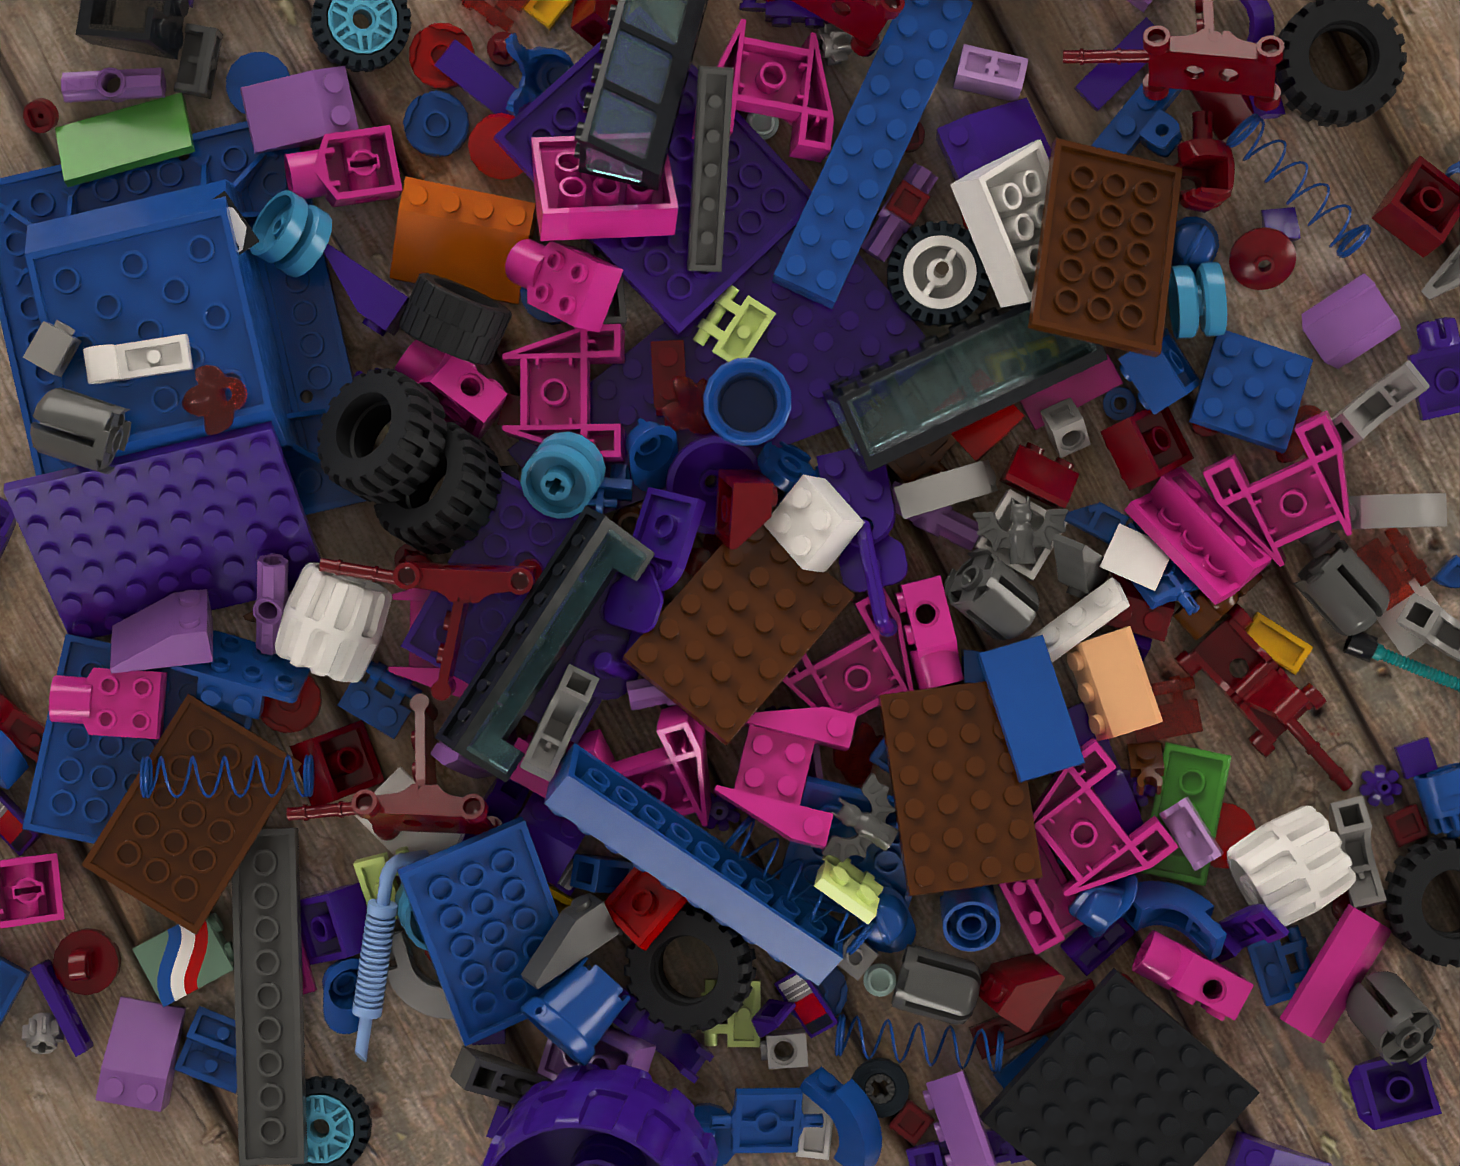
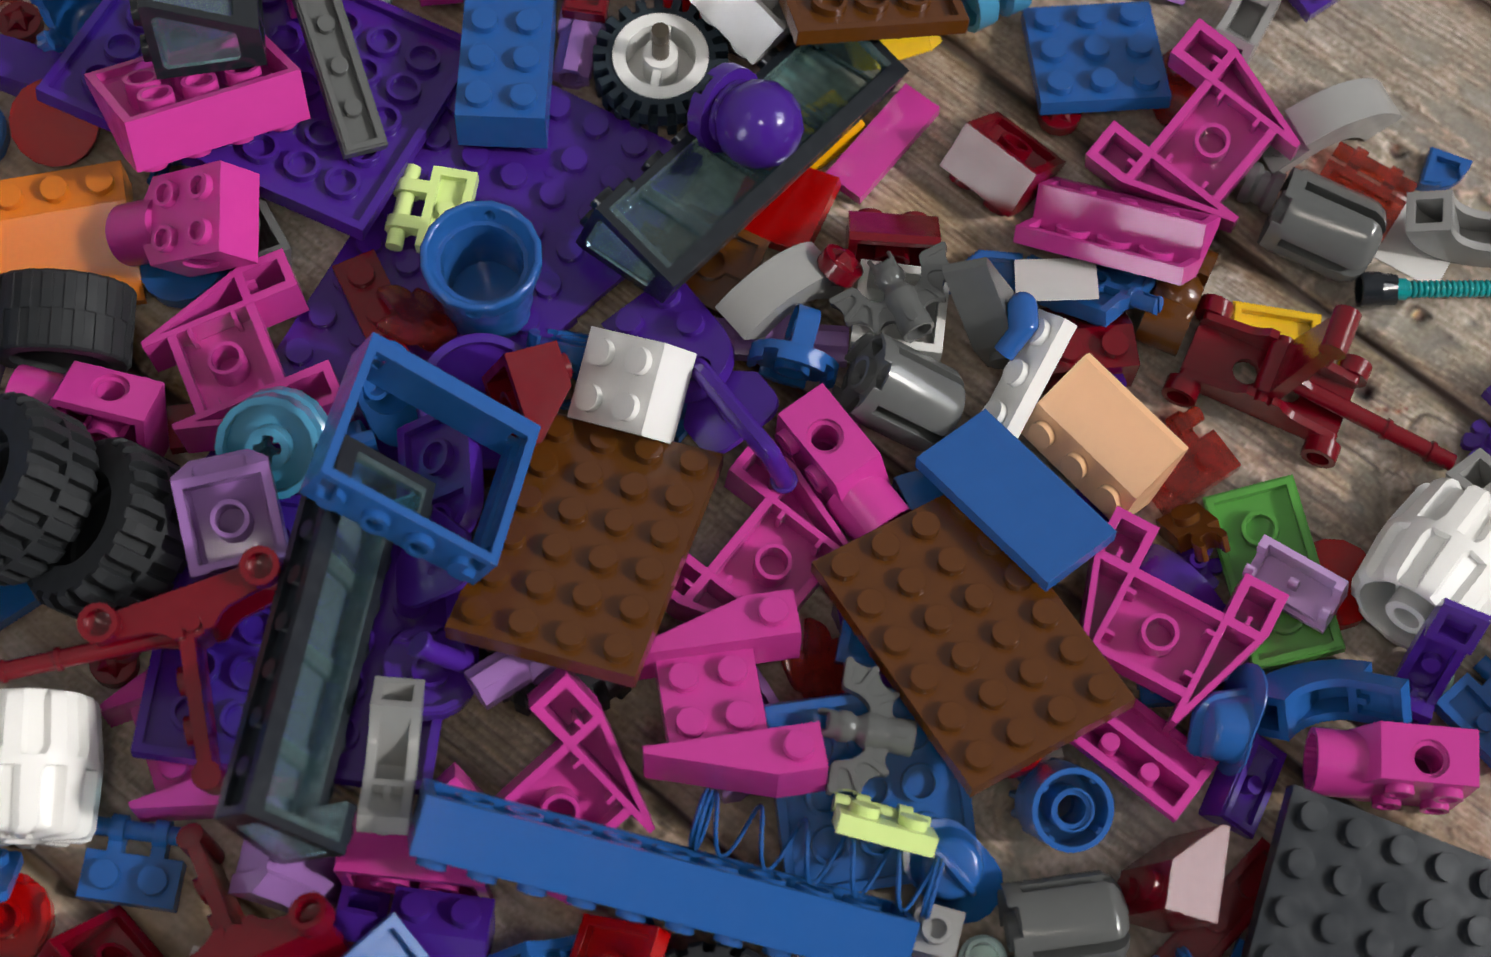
camera: 30 degrees left, 20 degrees down
dark purple plant [706,793,740,831] -> none
light grey brick [1040,397,1091,458] -> none
blue plate [1103,387,1136,421] -> none
blue slope [1118,328,1201,415] -> none
none -> medium lavender slope [170,449,289,582]
none -> blue window [299,332,541,585]
none -> dark purple tile [687,62,804,169]
none -> blue tile [746,303,840,389]
none -> dark red tile [817,244,864,288]
none -> blue arm [994,292,1039,361]

